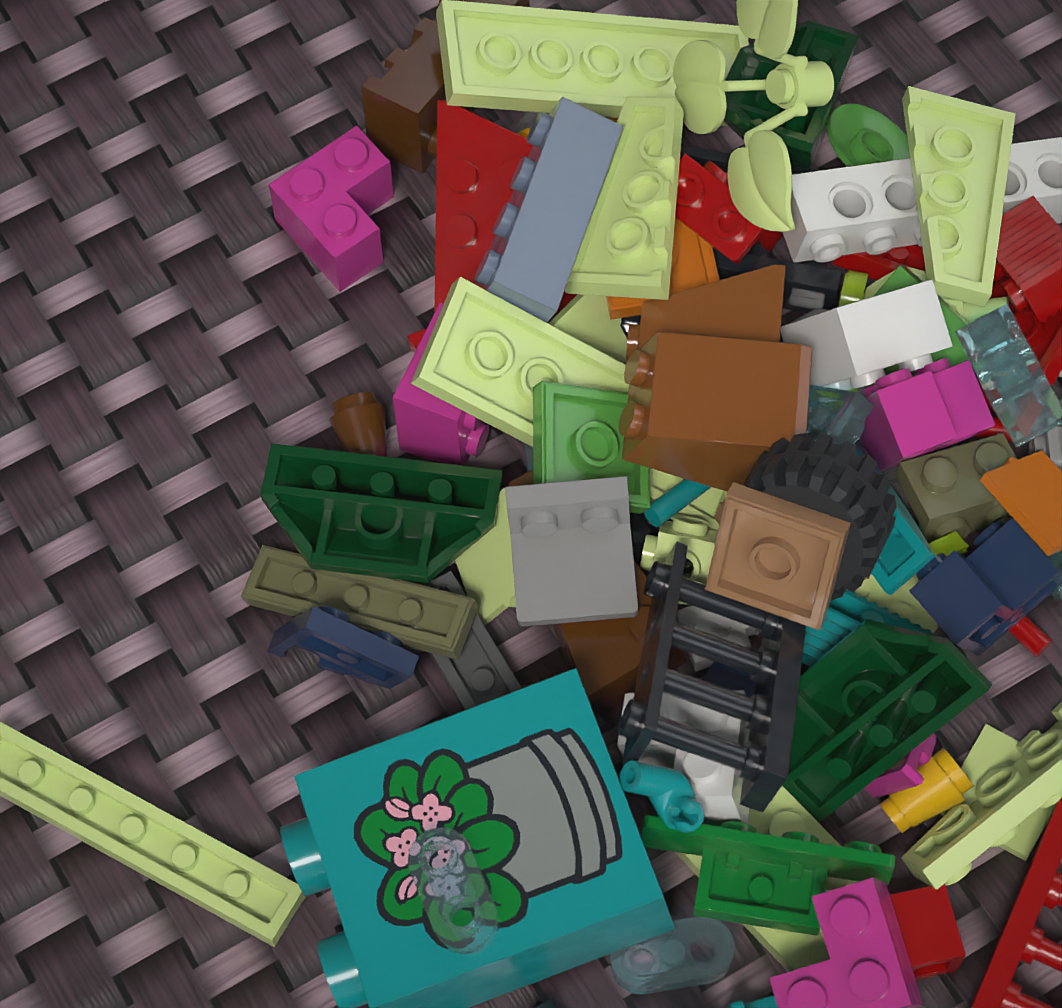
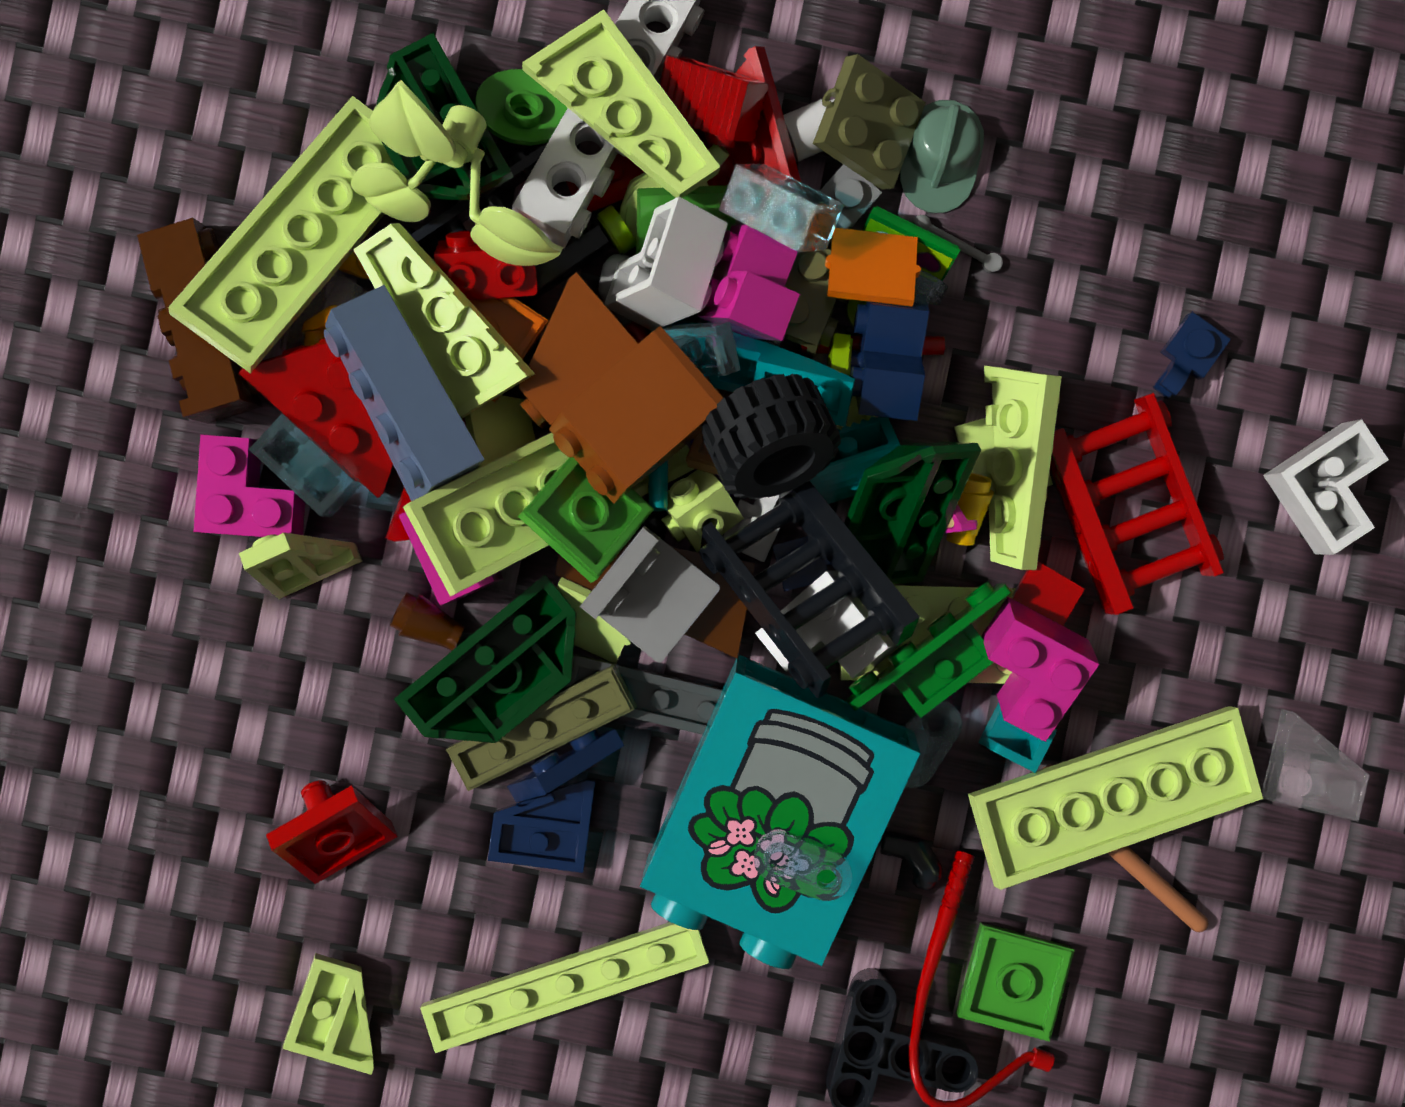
camera: 50 degrees left, 25 degrees up
teal arm [620,760,704,833] -> none
medium nougat tile [705,482,851,630] -> none
none -> yellowish green wing [239,533,362,599]
none -> clear light blue brick [249,413,362,517]
none -> red tile [266,780,398,884]
none -> dark blue wing [488,778,596,873]

